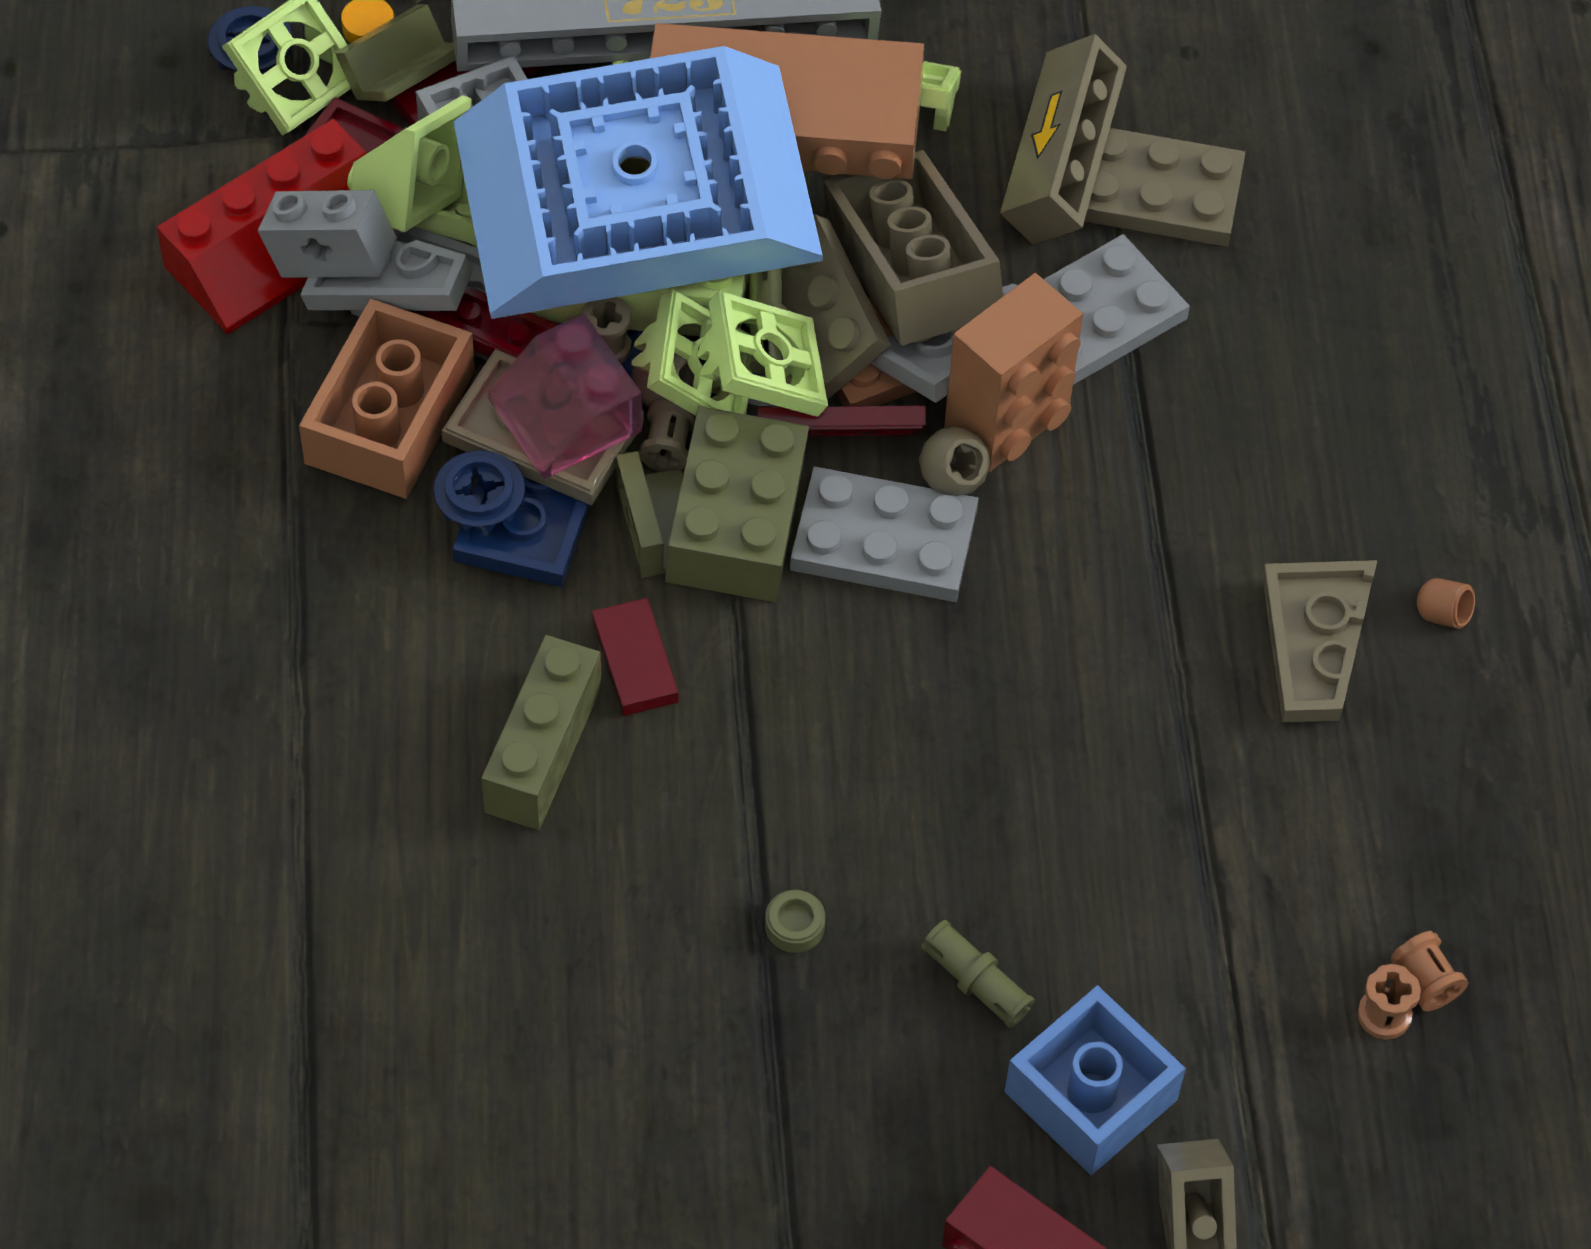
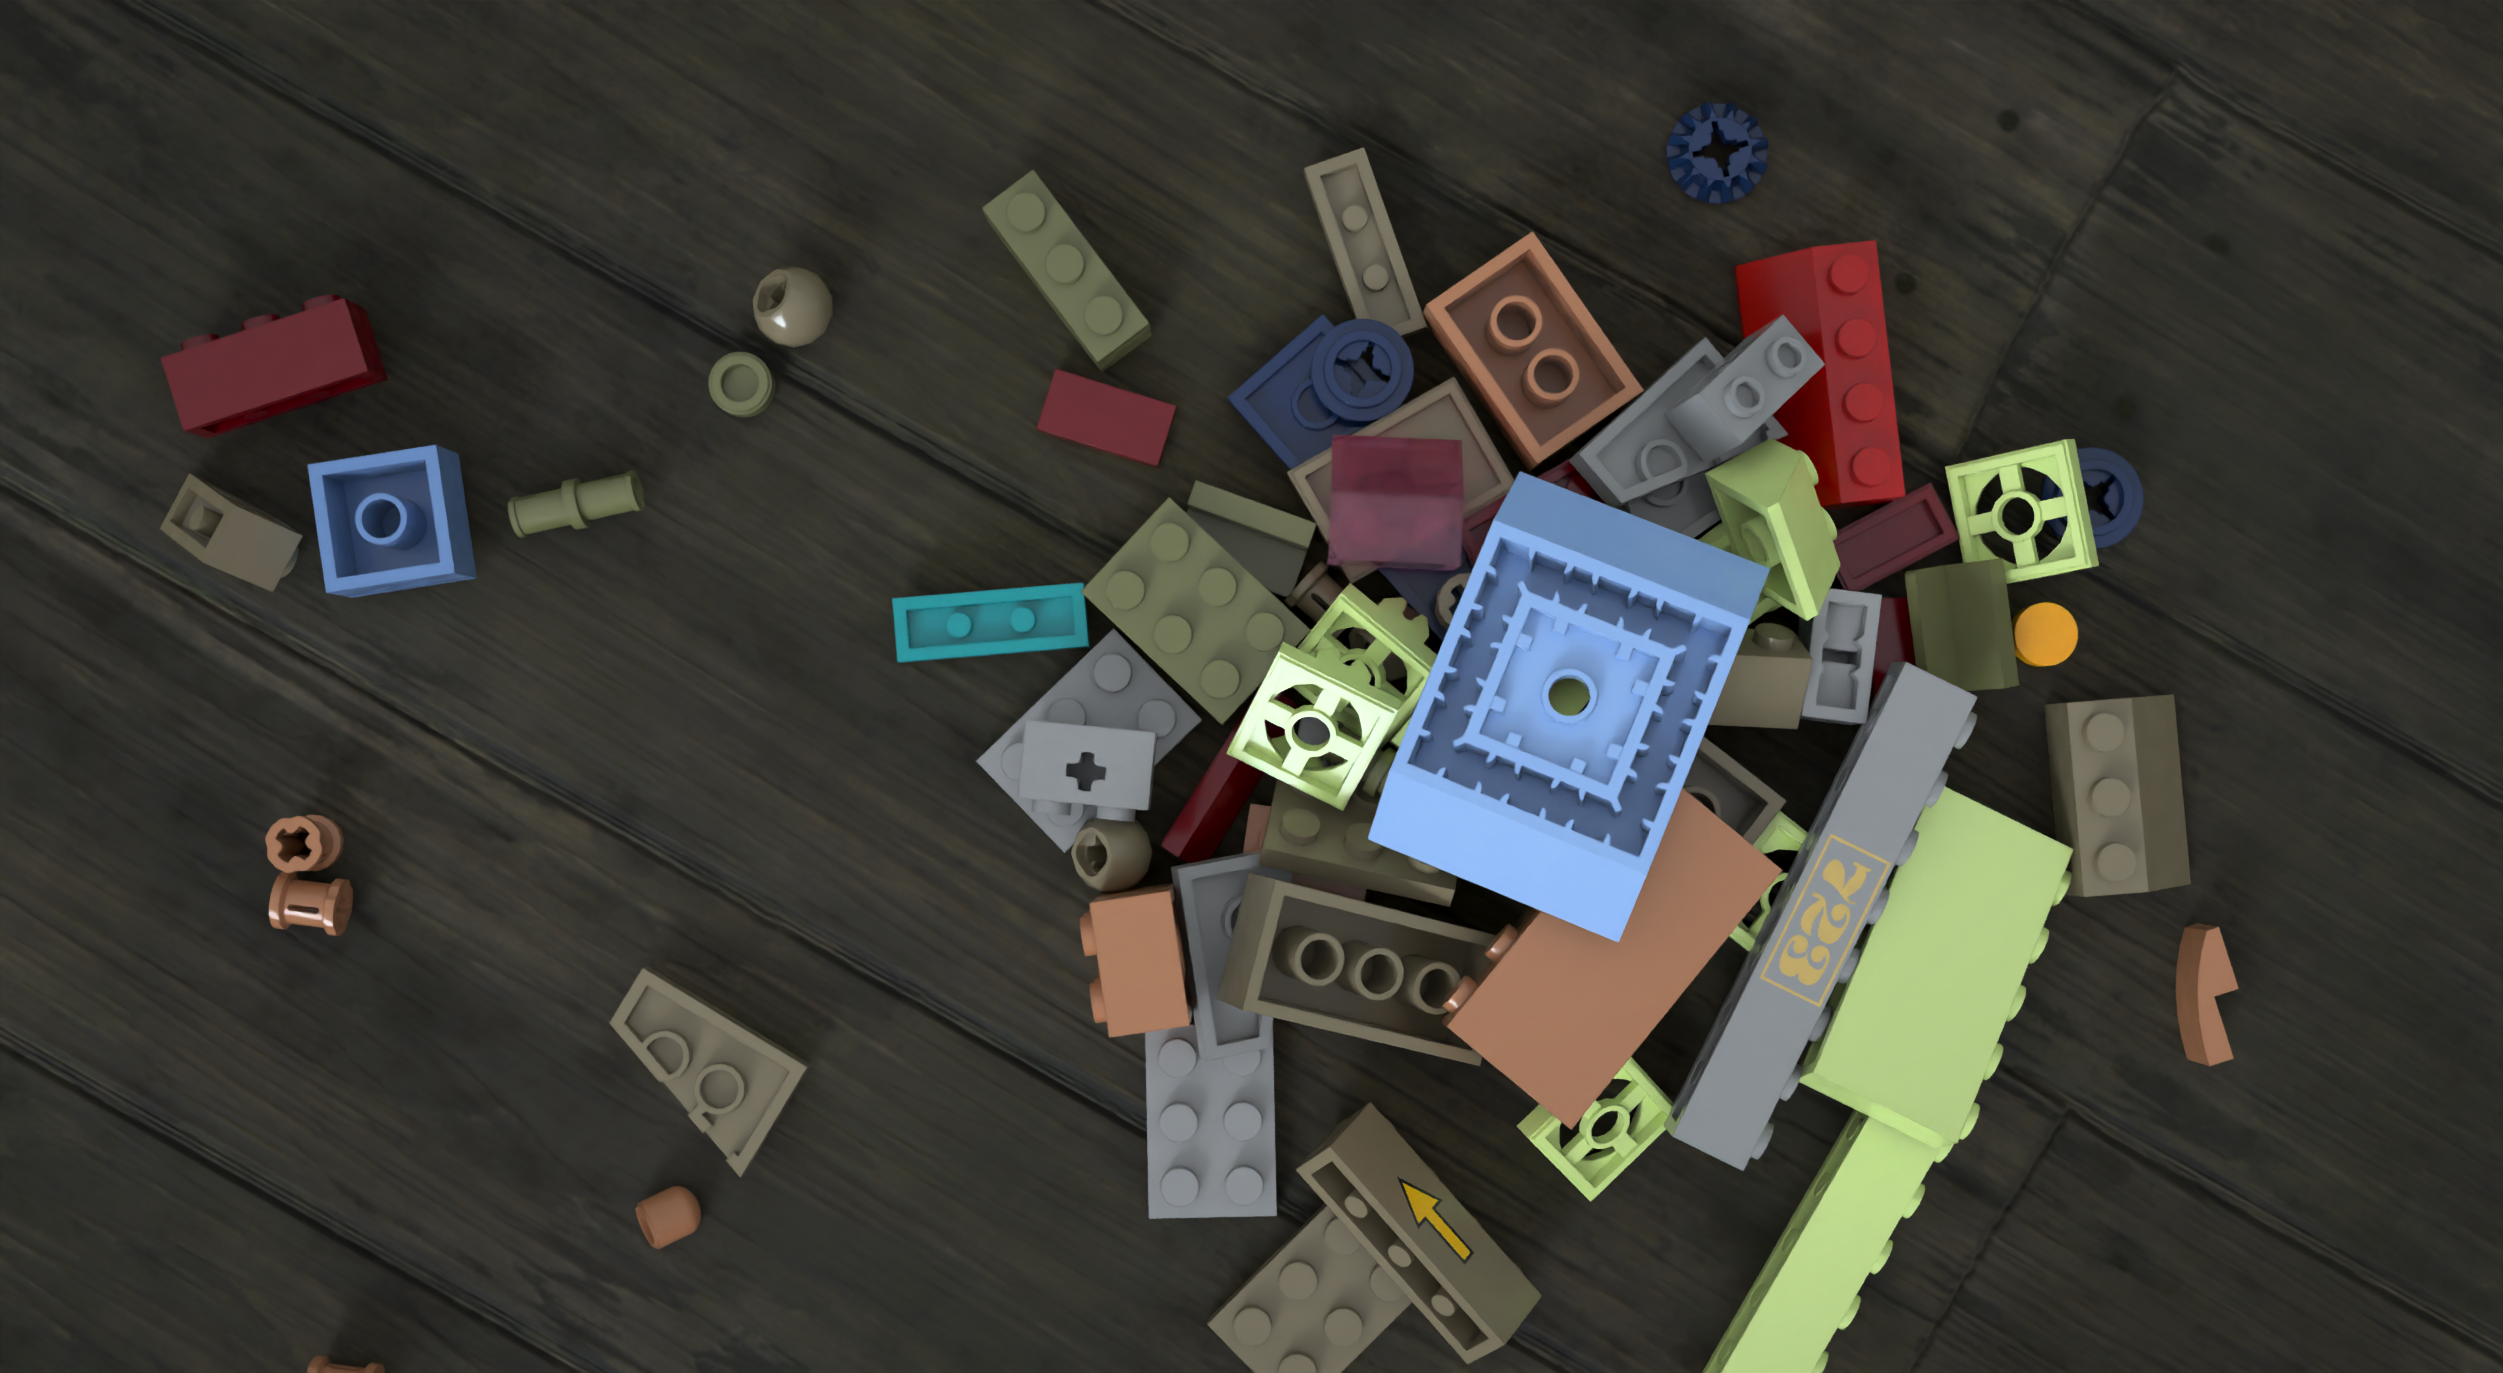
camera: 125 degrees right, 30 degrees up
none -> dark tan piece [753,265,834,348]
none -> teal plate [892,582,1090,663]
none -> light grey brick [1017,720,1158,822]
none -> dark tan plate [1303,147,1427,351]
none -> dark blue gear [1666,101,1769,204]

